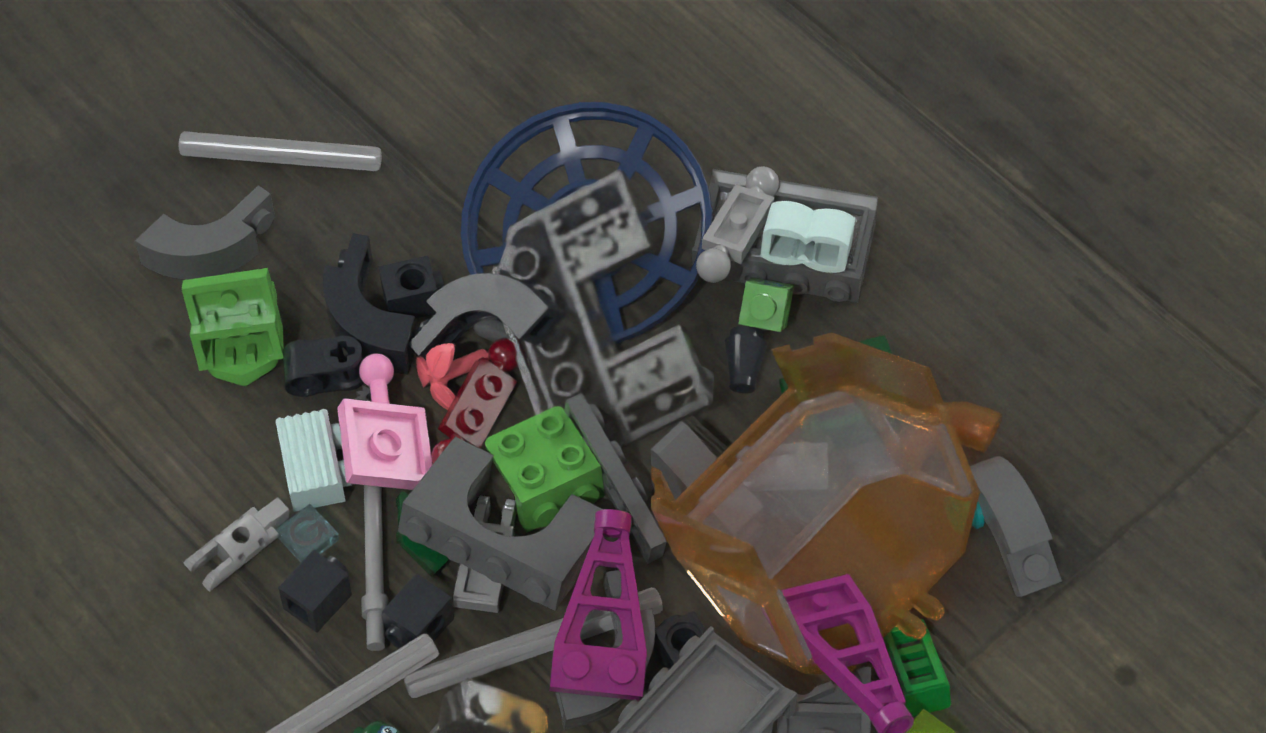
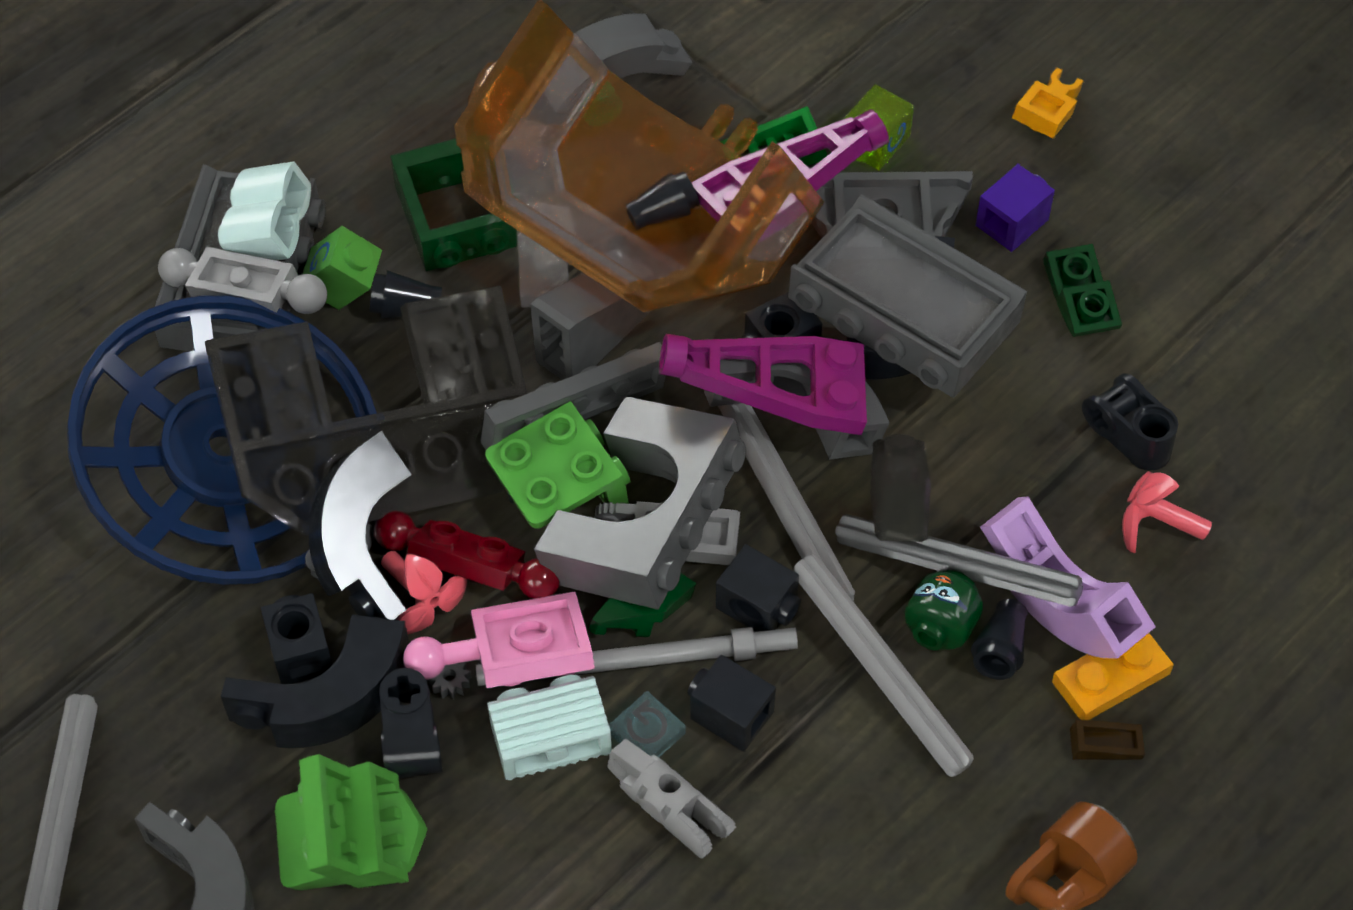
camera: 95 degrees left, 0 degrees up
none -> black cone [624,171,700,231]

